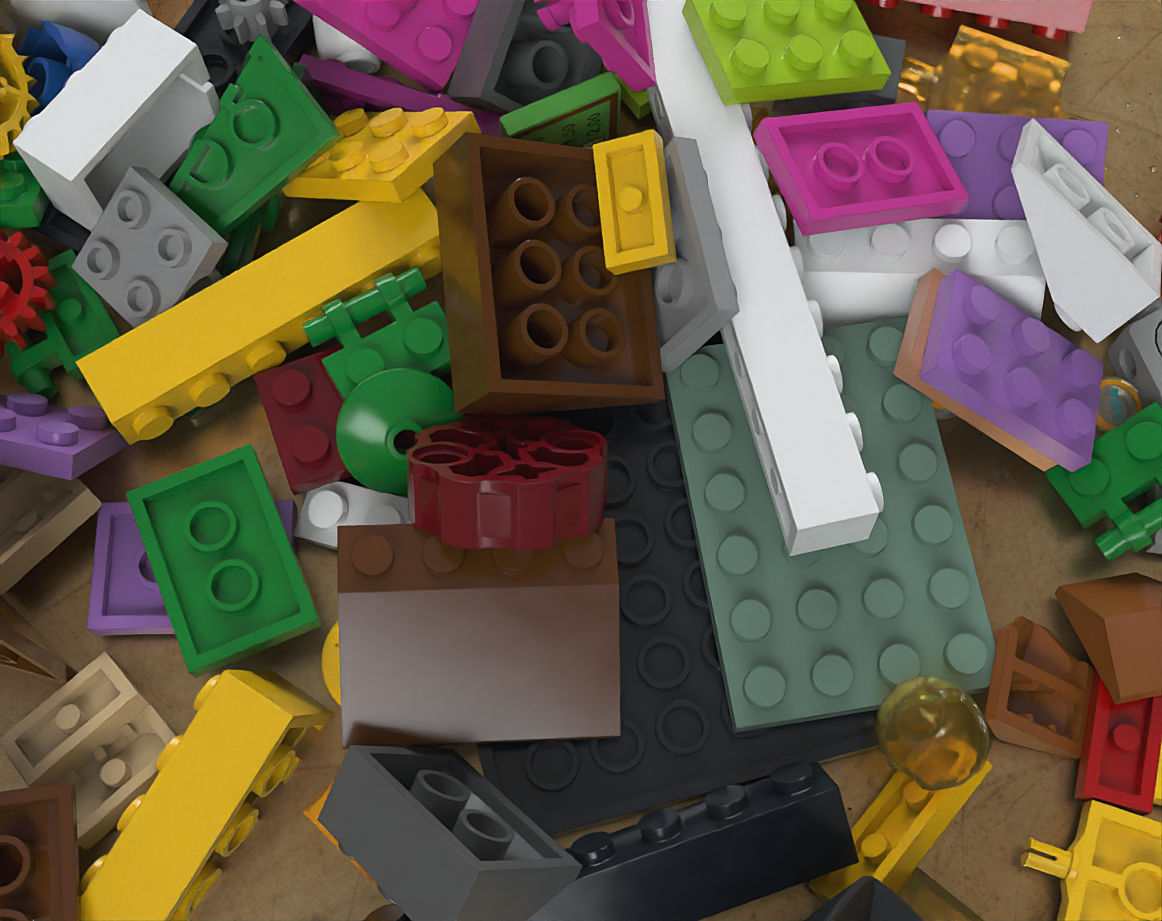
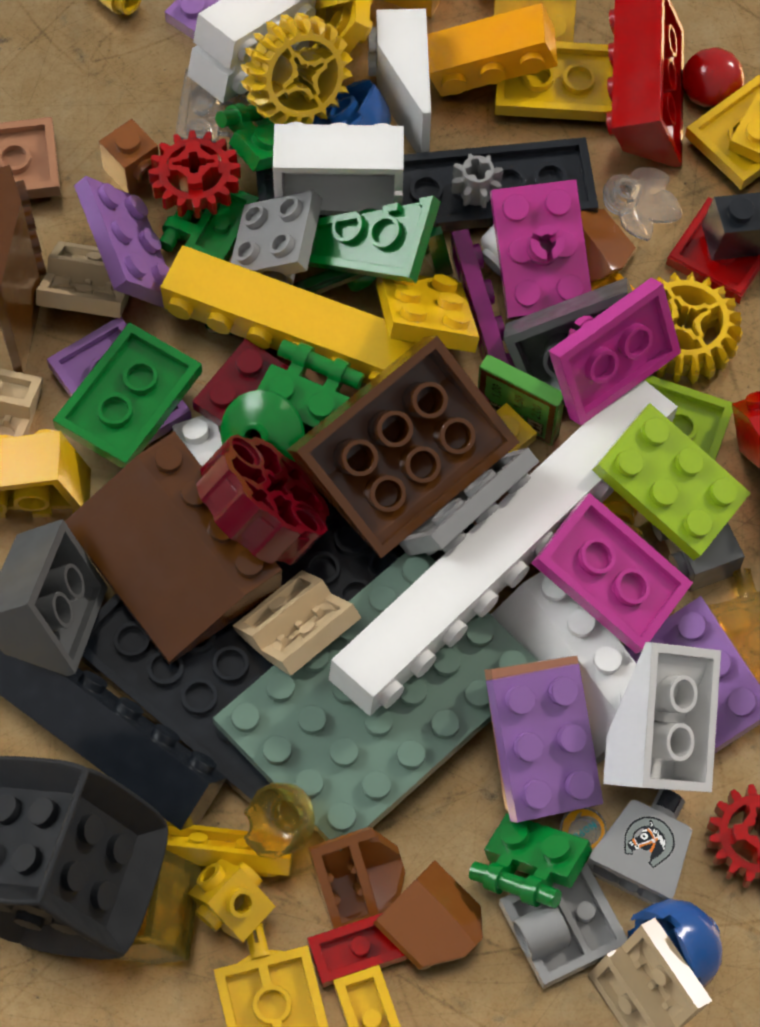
camera: 55 degrees right, 5 degrees down
yellow plate [593,129,677,275] -> none
none -> yellow brick [188,858,276,942]
none -> tan slope [233,570,361,676]

